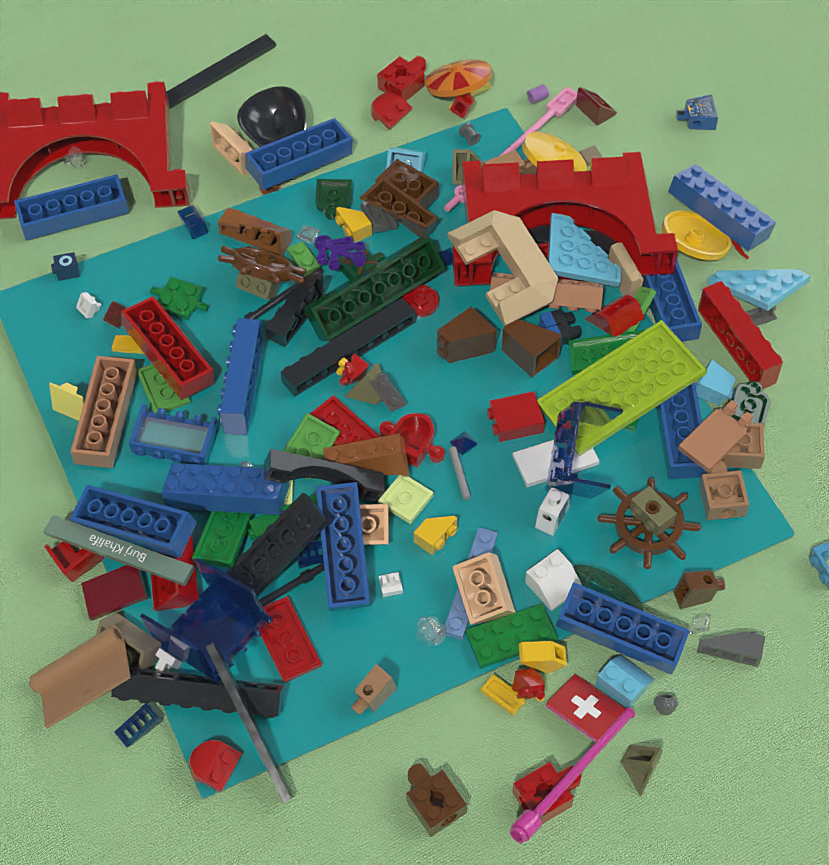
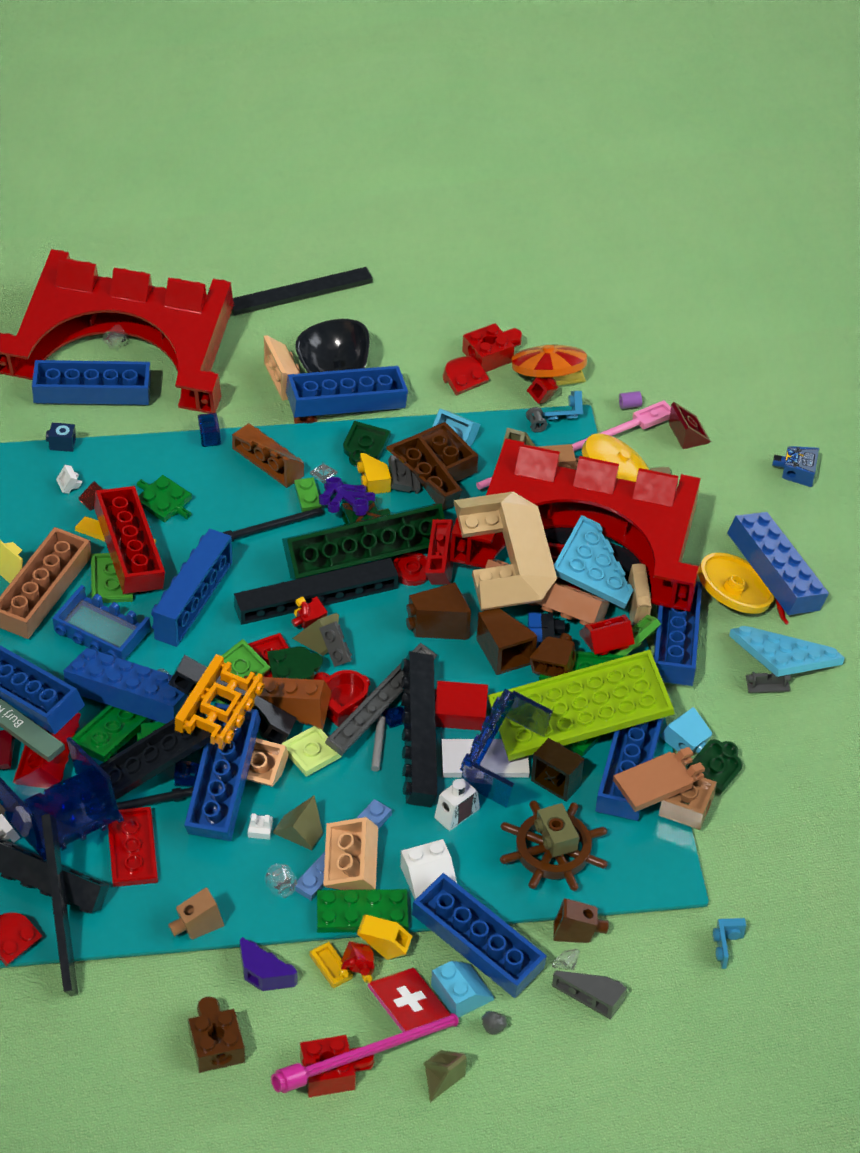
camera: 15 degrees right, 10 degrees down
reddish brown brick [218,246,306,300] -> none
black wedge [265,273,325,347] -> none
yellow slope [414,516,458,555] -> none
clear green slope [573,564,644,611] -> none
red brick [698,281,783,389] -> none
medium nougat brick [699,460,749,520] -> none
none -> light orange fence [175,654,265,750]
none -> dark purple slope [240,937,298,991]
none -> dark green plate [267,646,323,680]
none -> olive slope [273,796,323,850]
none -> dark grey tile [325,643,437,756]
none -> black brick [400,651,437,808]
none -> red slope [425,519,453,585]
none -> reddish brown torso [530,633,576,677]
none -> dark brown brick [531,738,584,802]
none -> dark azure bracket [543,391,583,420]

